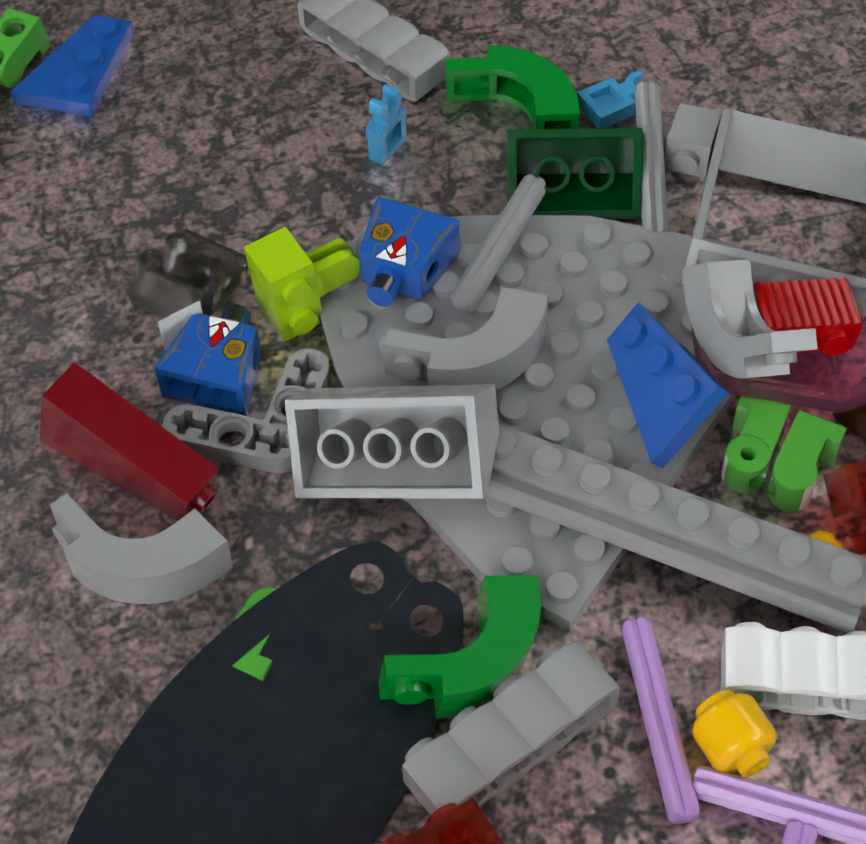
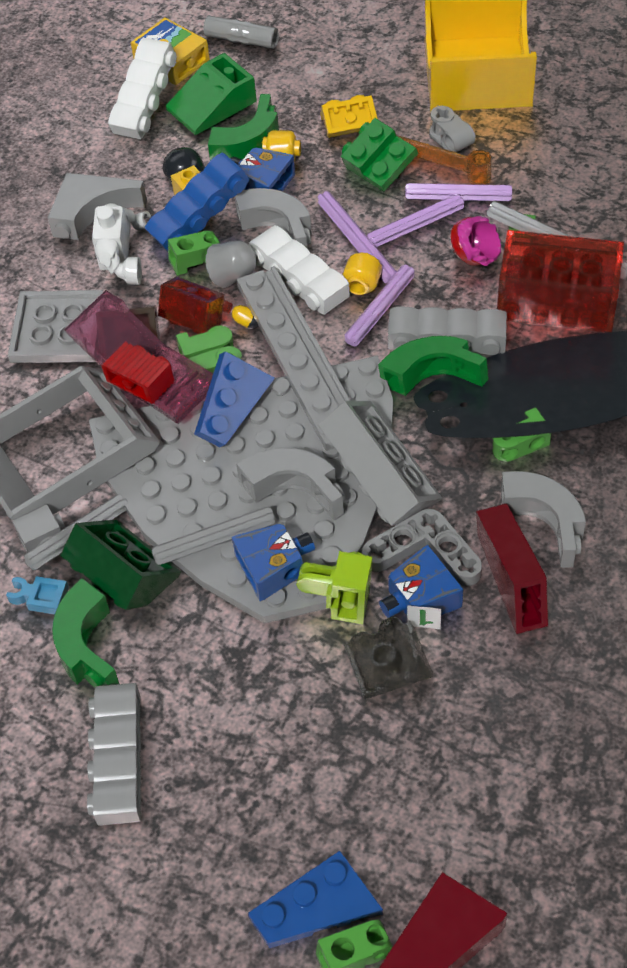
camera: 135 degrees left, 0 degrees up
dark azure plate [366,84,407,165] -> none
light grey arch [682,259,818,378] -> none

